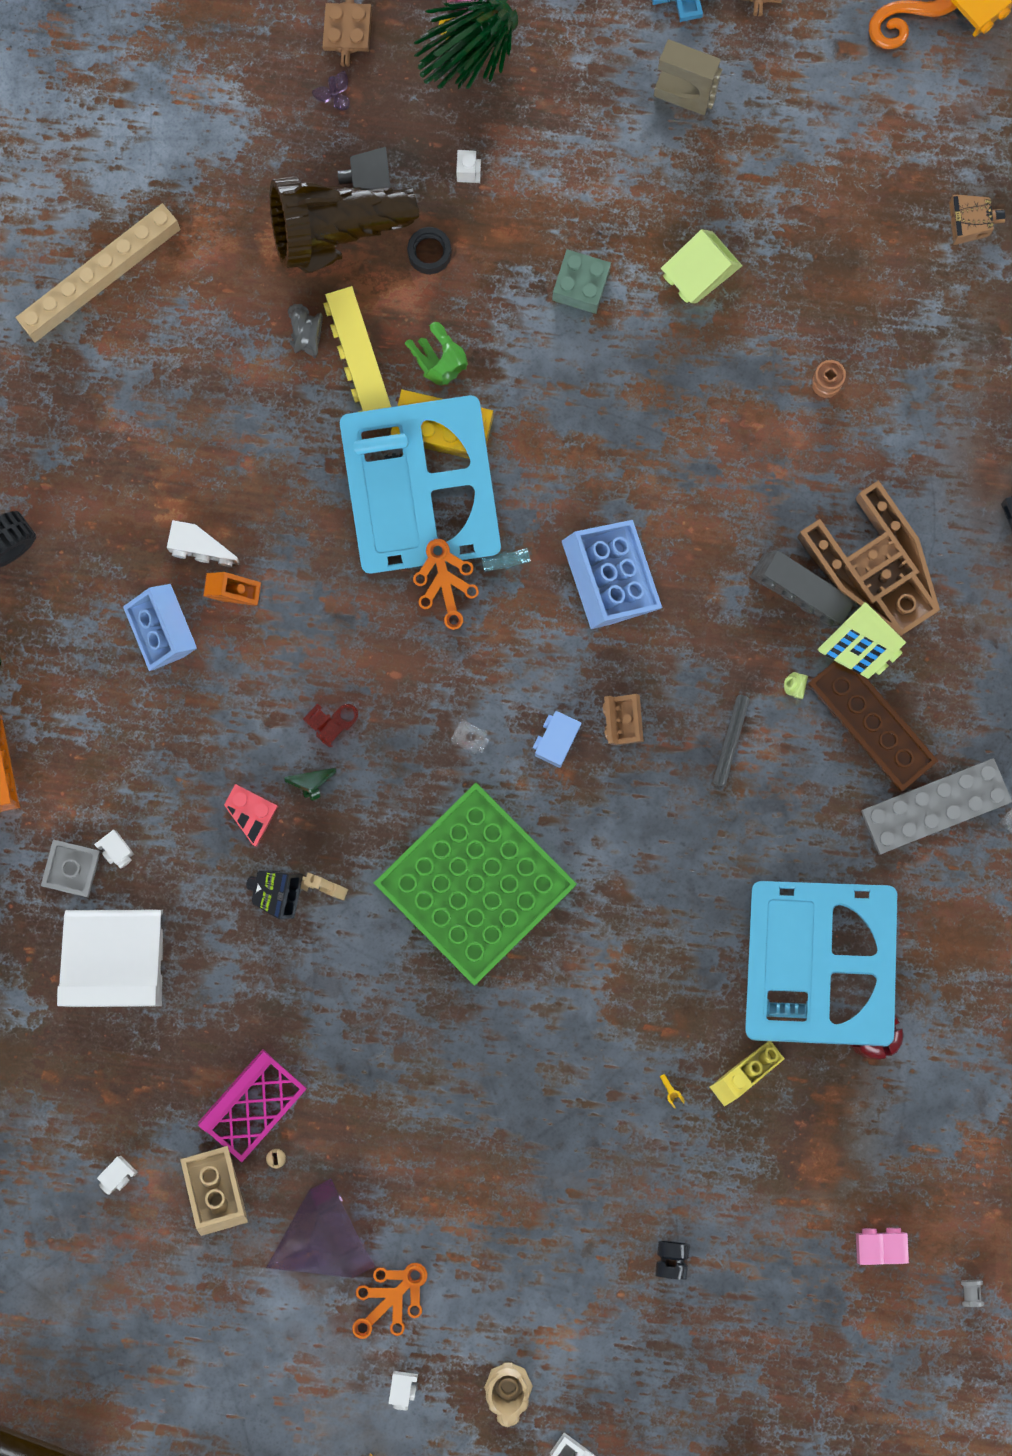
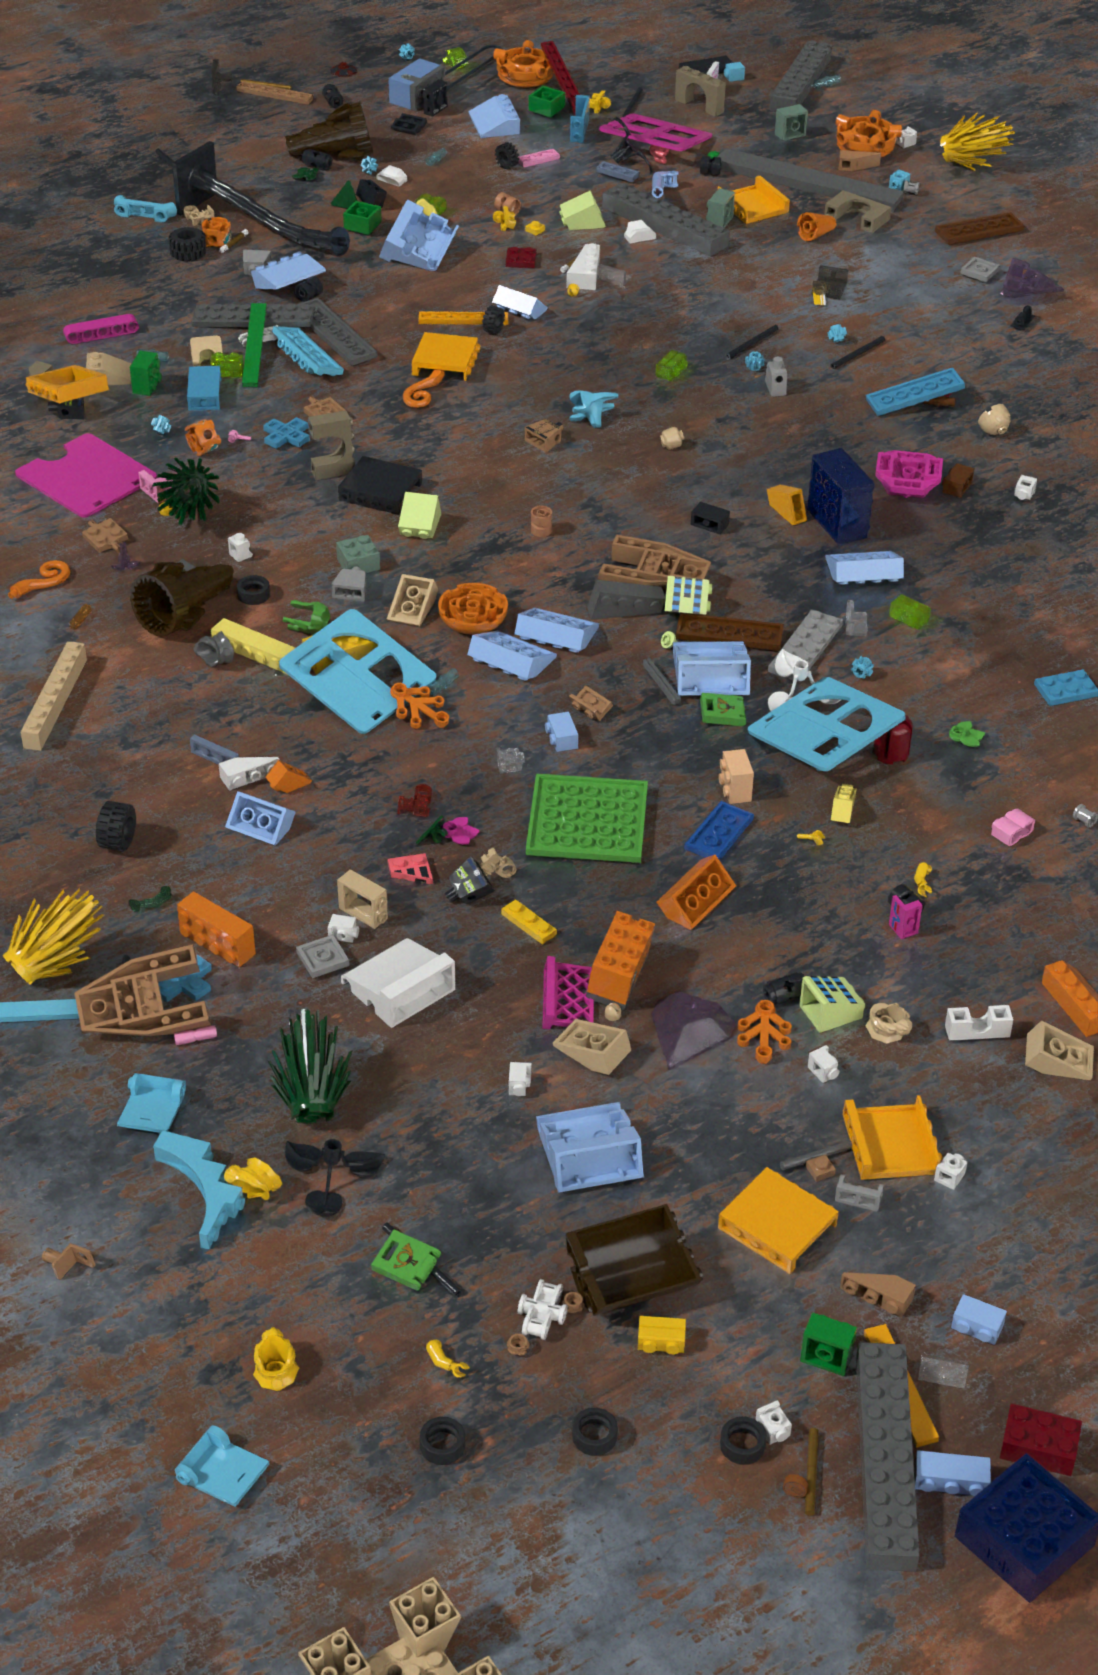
camera: 40 degrees left, 40 degrees down
none -> orange plant [8,560,71,599]
none -> clear orange axle [69,604,92,630]
none -> sand blue plate [190,734,239,765]
none -> light grey torso [332,567,366,602]
none -> tan window [337,869,388,929]
none -> black panel [338,456,422,515]
none -> tan slope [387,574,439,627]
none -> orange brick [438,583,508,635]
none -> dark pink plate [442,817,479,845]
none -> yellow plate [501,899,557,945]
none -> light blue slope [515,608,600,652]
none -> light blue panel [536,1102,644,1192]
none -> orange piece [586,911,655,1011]
none -> orange slope [656,855,736,930]
none -> light blue panel [673,641,751,695]
none -> blue tile [684,801,754,860]
none -> bright green container [700,693,746,726]
none -> light nougat brick [719,749,754,804]
none -> black piece [763,972,805,1005]
none -> white plant [768,649,841,711]
none -> yellowish green slope [800,976,865,1033]
none -> medium azure gear [851,656,874,679]
none -> dark pink panel [889,895,922,939]
none -> yellow arm [914,862,932,898]
none -> bright green plate [949,721,985,747]

